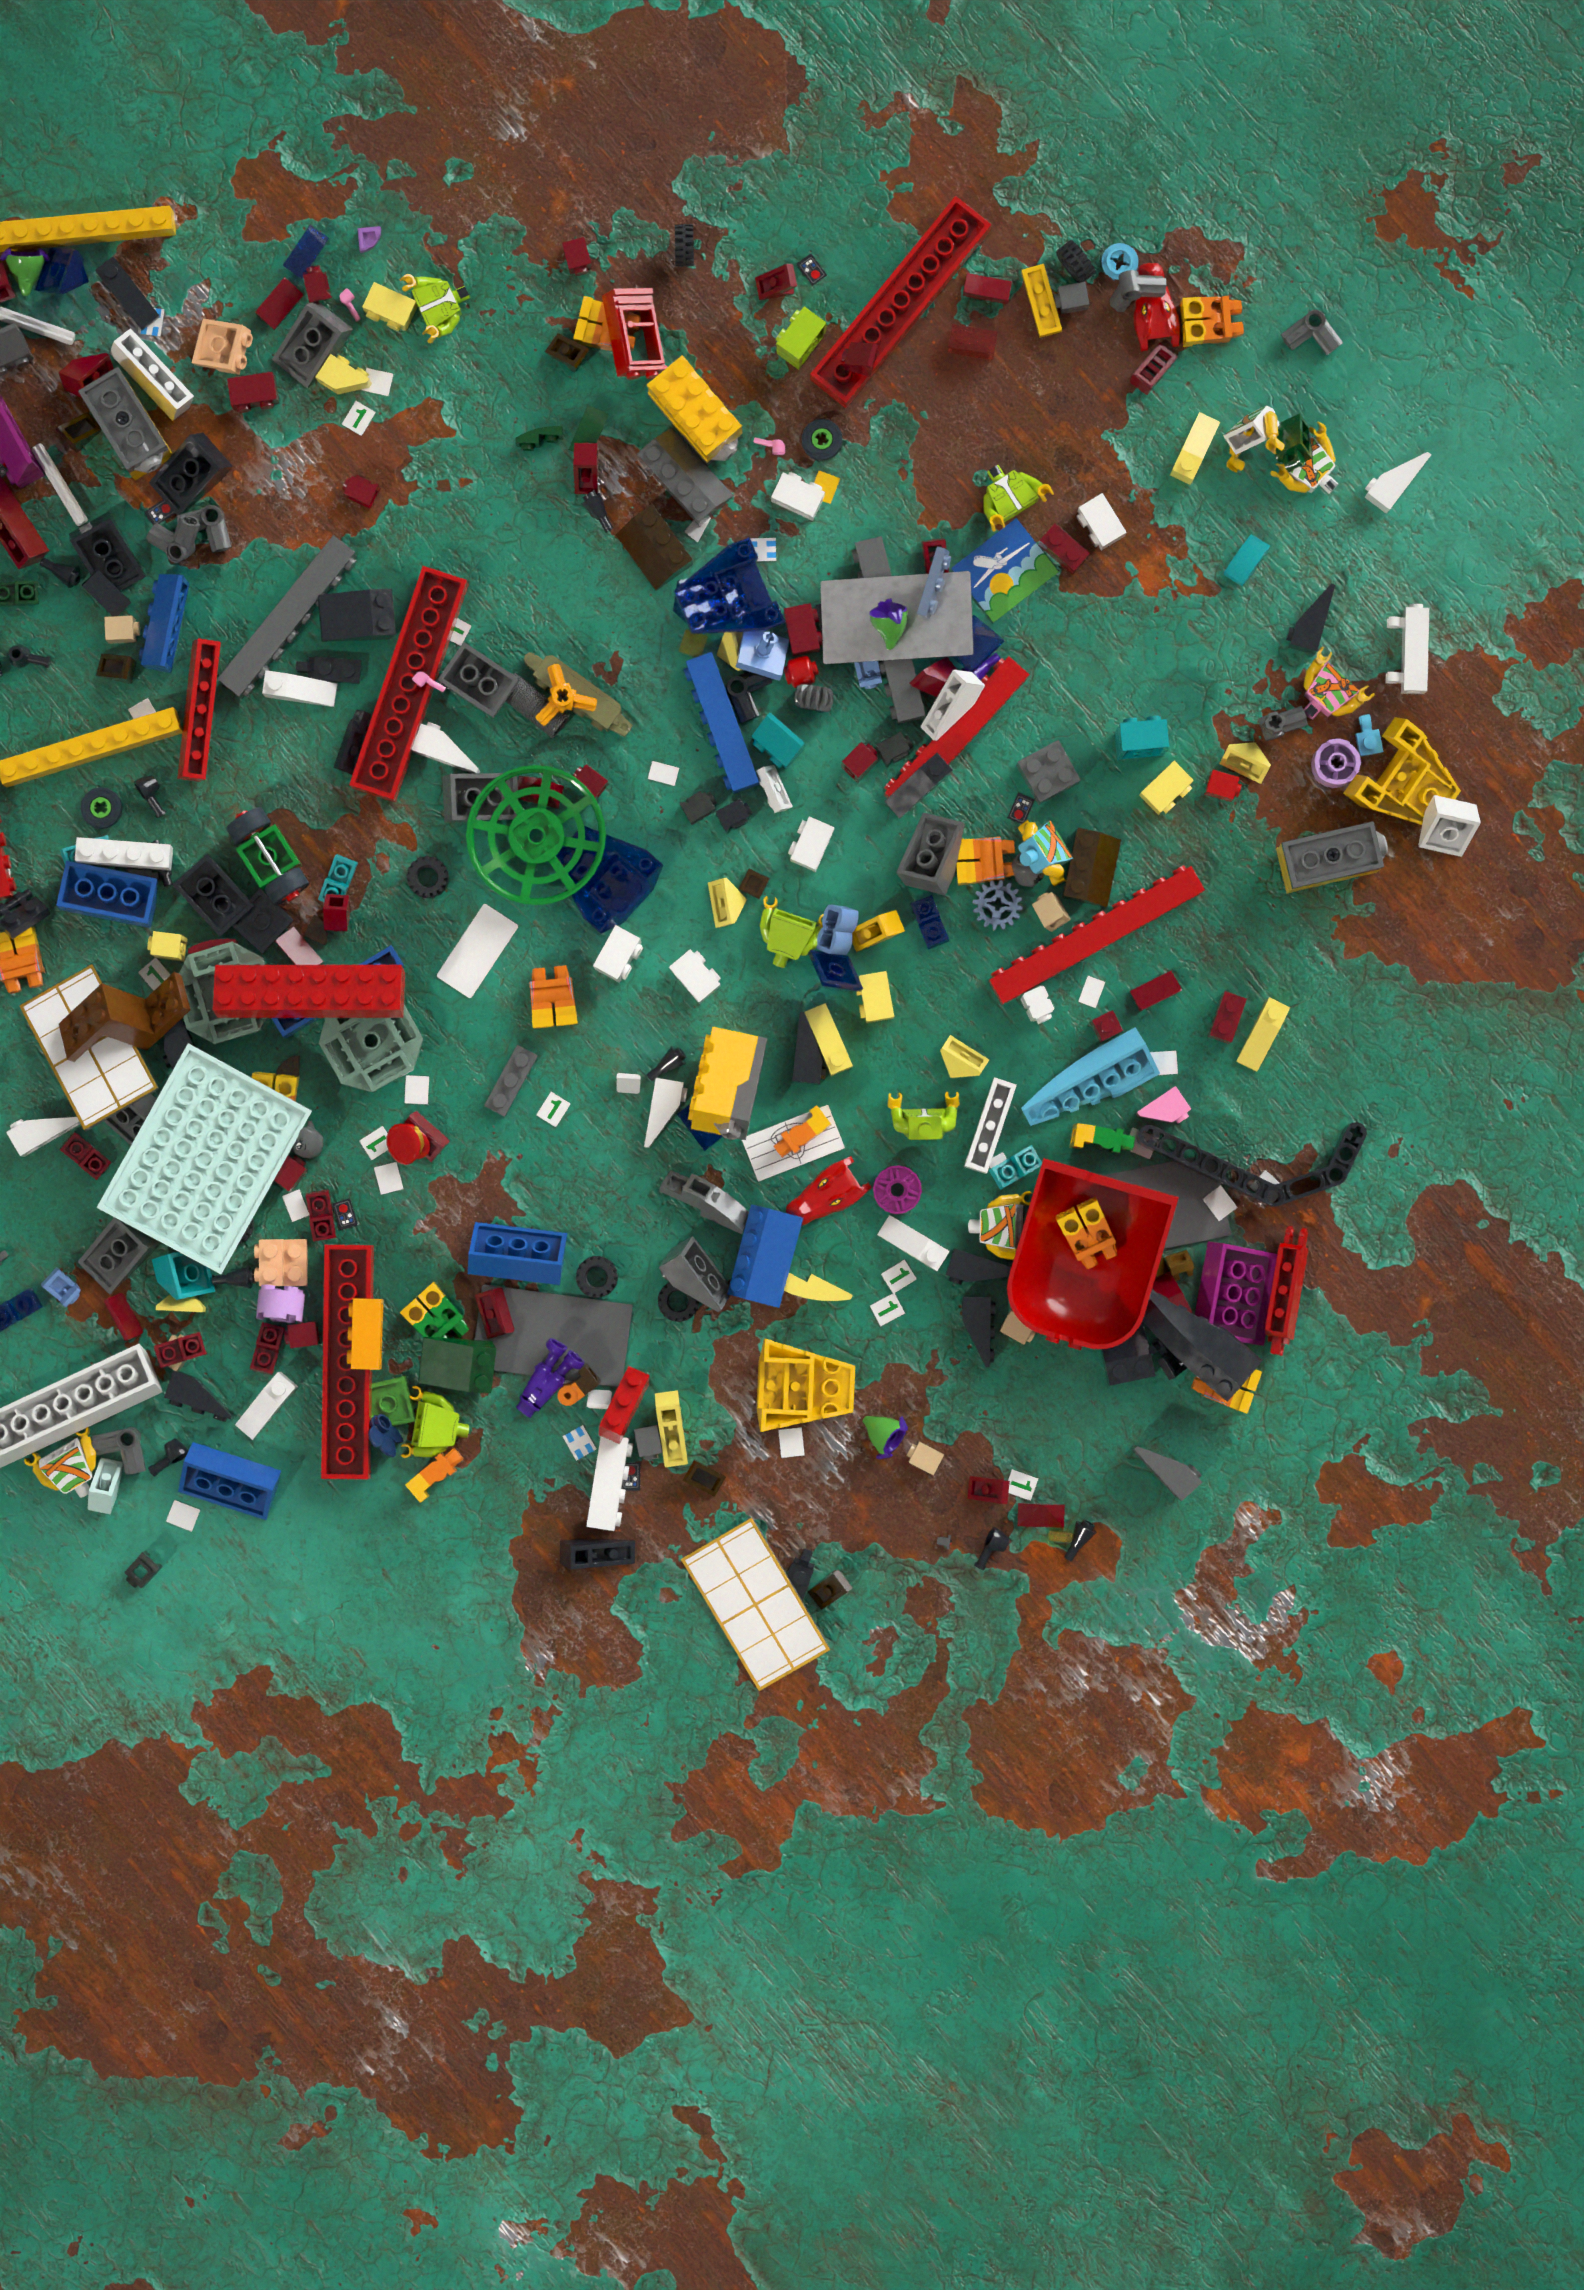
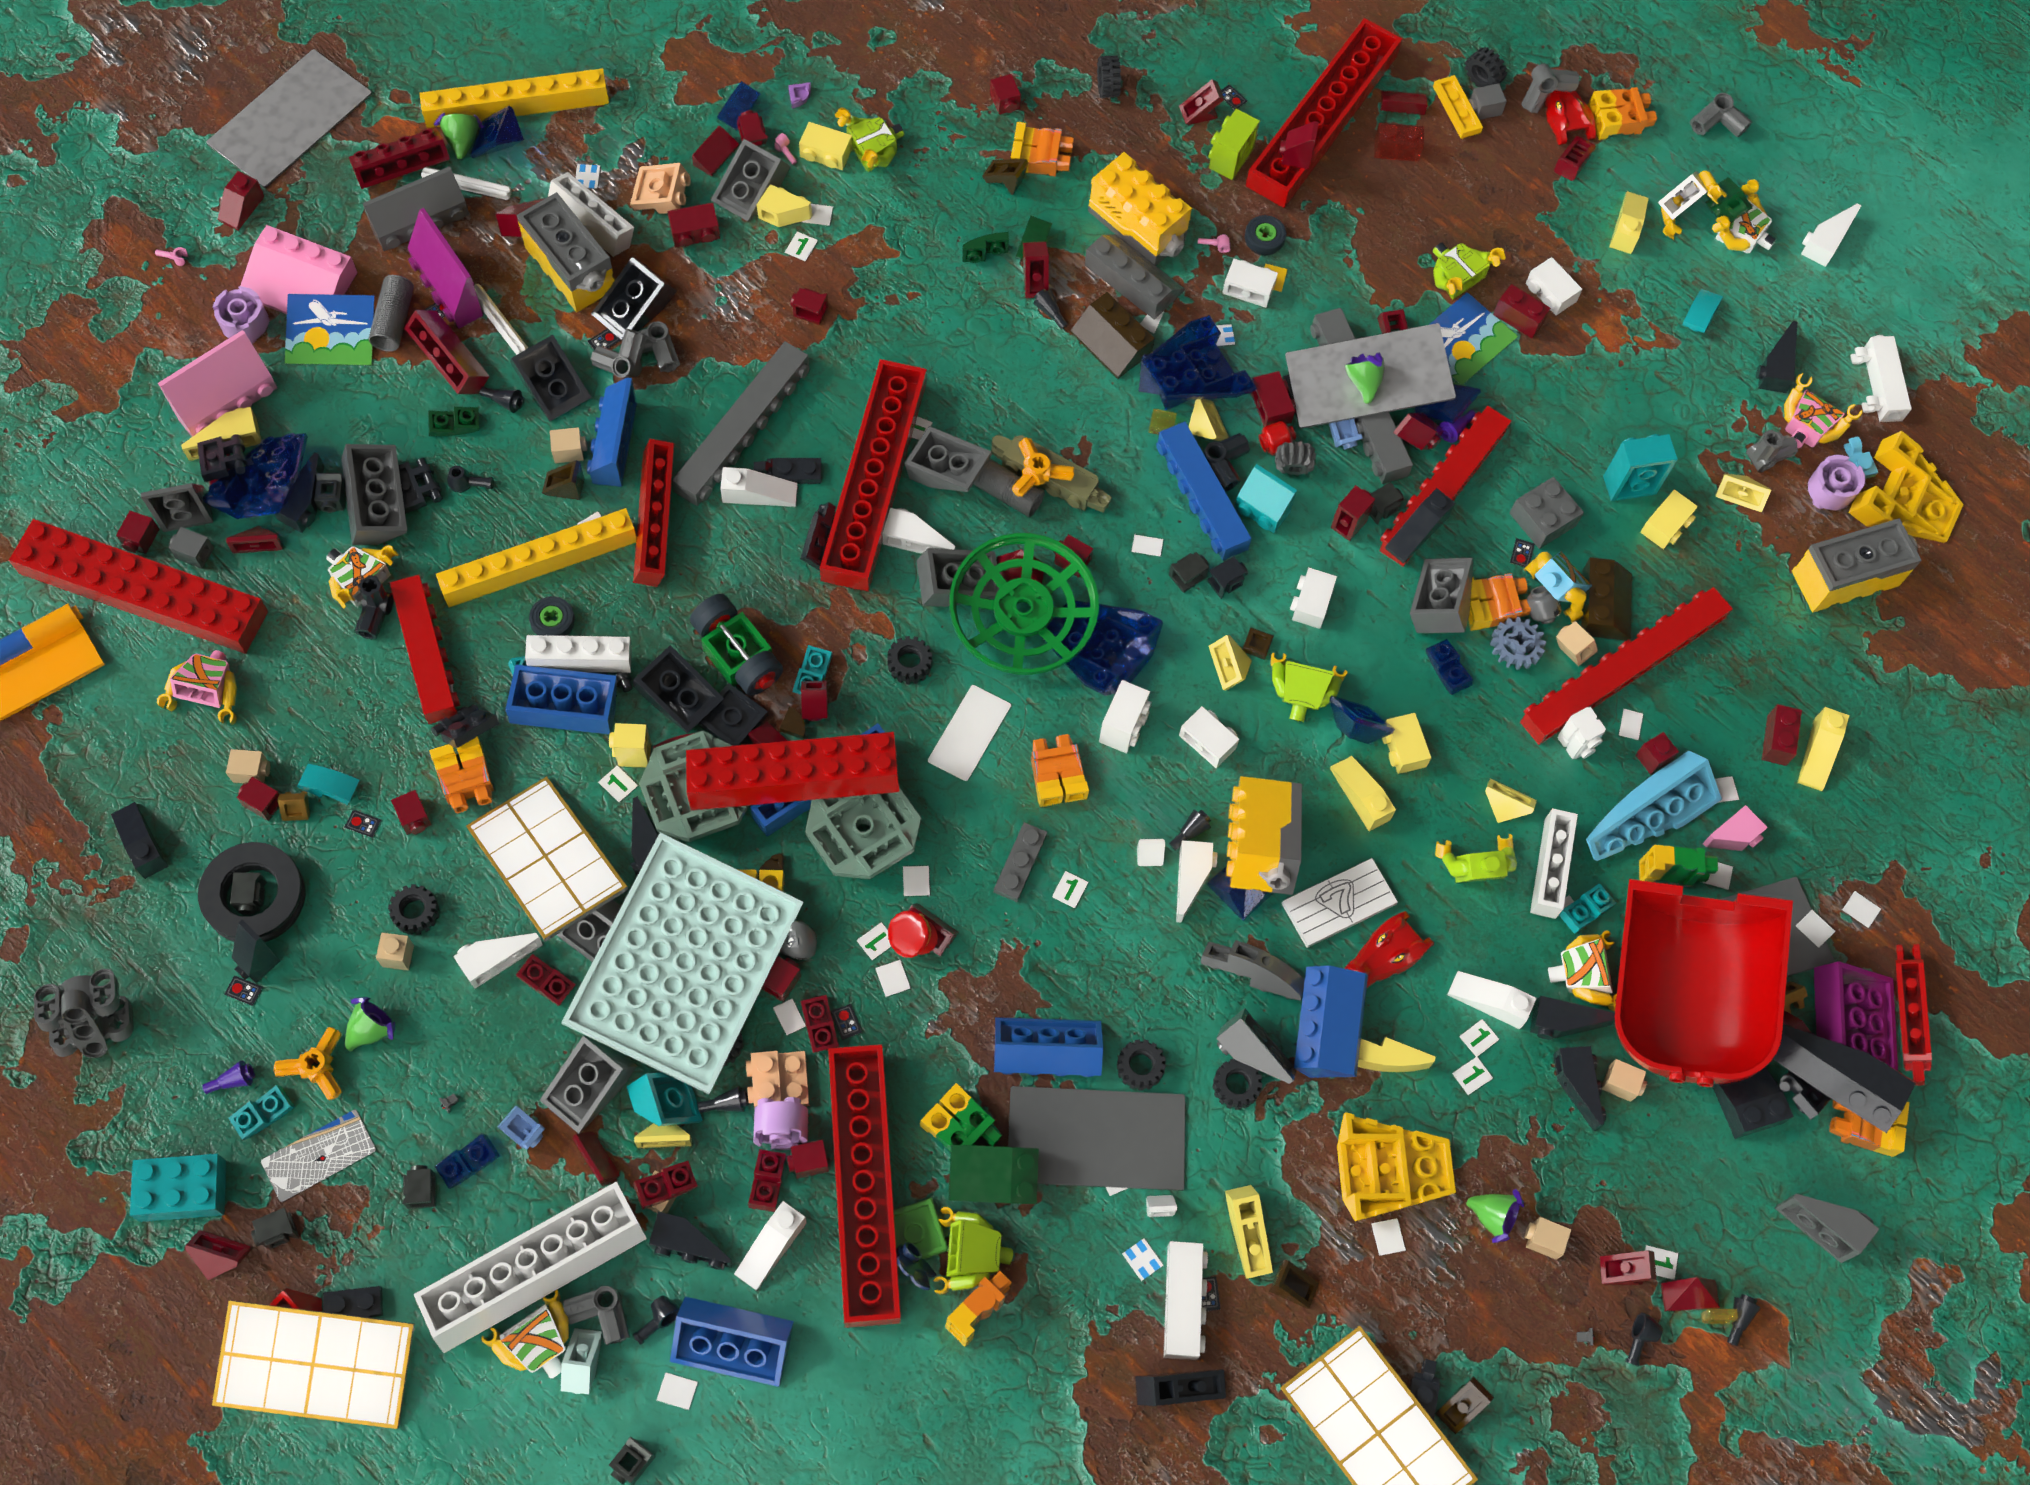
camera: 10 degrees left, 20 degrees down
dark brown slope [56,412,102,453] -> none
reddish brown bracket [59,972,191,1062] -> none
black tile [82,569,131,617] -> none
black slope [95,256,160,330] -> none
black bar [134,775,167,818] -> none
black slope [318,589,396,642] -> none
light orange brick [347,1298,384,1370] -> none
bright pink hand [412,672,446,692] -> none
dark red slope [475,1287,515,1339] -> none
dark purple piece [516,1338,584,1418] -> none
leg [558,1363,601,1406] -> none
red brick [599,1366,650,1444] -> none
red door [602,288,667,380] -> none
dark grey brick [634,1425,663,1461] -> none
medium blue tile [736,626,789,681] -> none
white plate [756,765,793,813] -> none
orange hips [773,1105,832,1158] -> none
black slope [792,1012,826,1085] -> none
medium blue brick [817,905,858,955] -> none
yellow slope [852,910,905,952] -> none
magenta wheel [873,1165,922,1214] -> none
sand blue plate [917,546,951,619] -> none
white slope [921,670,985,741] -> none
hips [1055,1196,1118,1269] -> none
medium azure gear [1101,243,1138,280] -> none
dark red slope [1130,971,1182,1012] -> none
black beam [1136,1122,1367,1207] -> none
red brick [1204,770,1242,802] -> none
white slope [1419,795,1481,857] -> none

